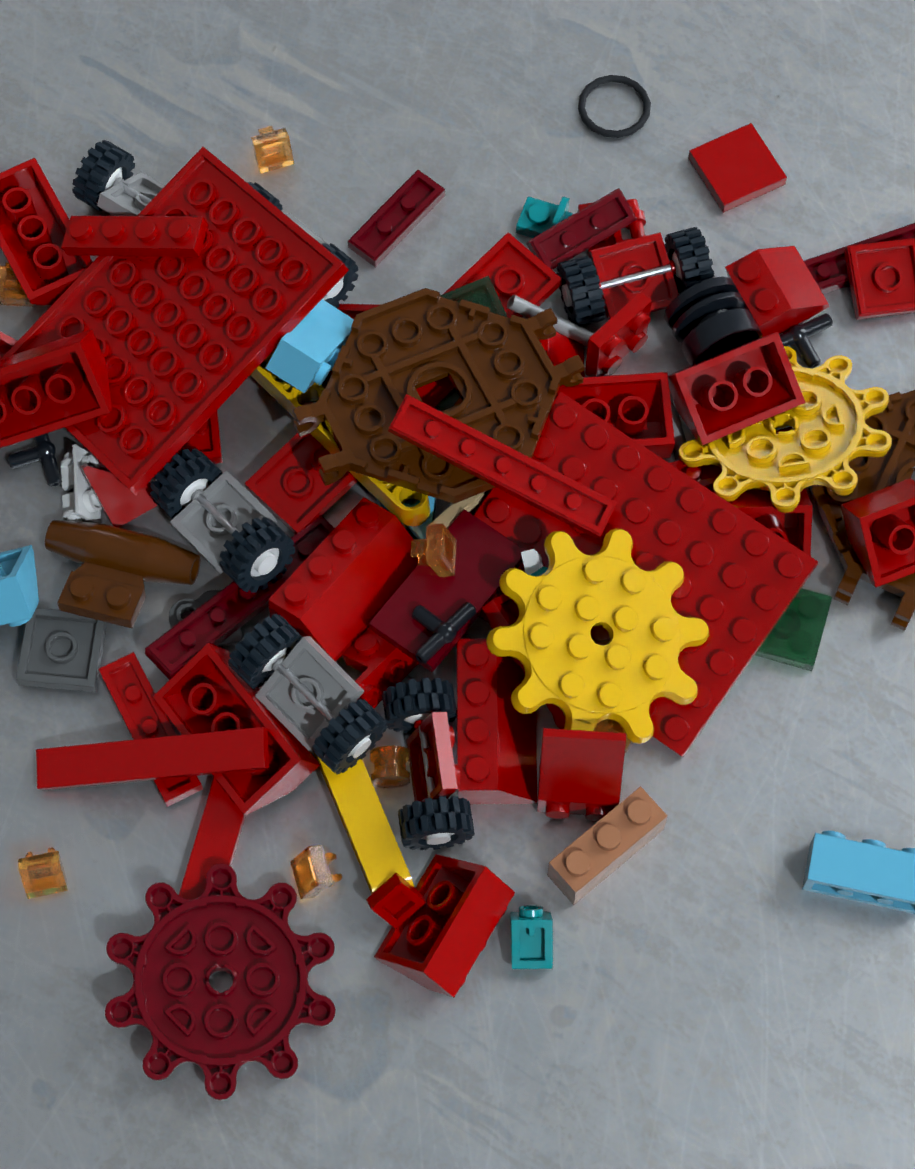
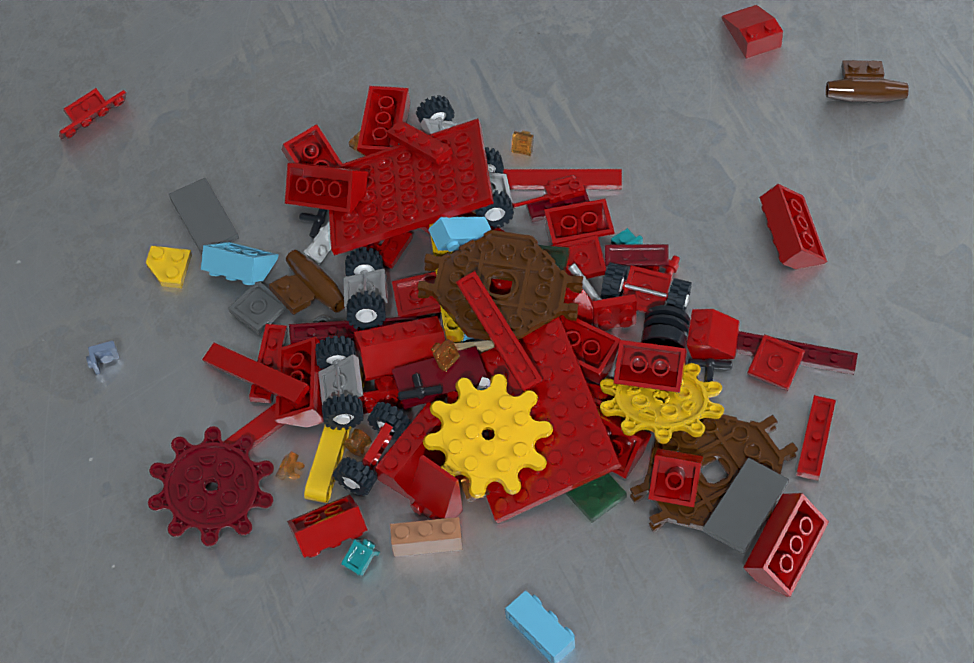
camera: 40 degrees right, 10 degrees down
clear orange tile [18,847,68,899] -> none
red tile [80,464,158,528] -> none
red tile [366,873,426,929] -> none
black piece [578,75,651,138] -> none
red tile [688,123,787,213] -> none
none -> red tile [503,169,622,190]
none -> red piece [512,175,585,209]
none -> red slope [544,199,615,245]
none -> red slope [759,184,828,269]

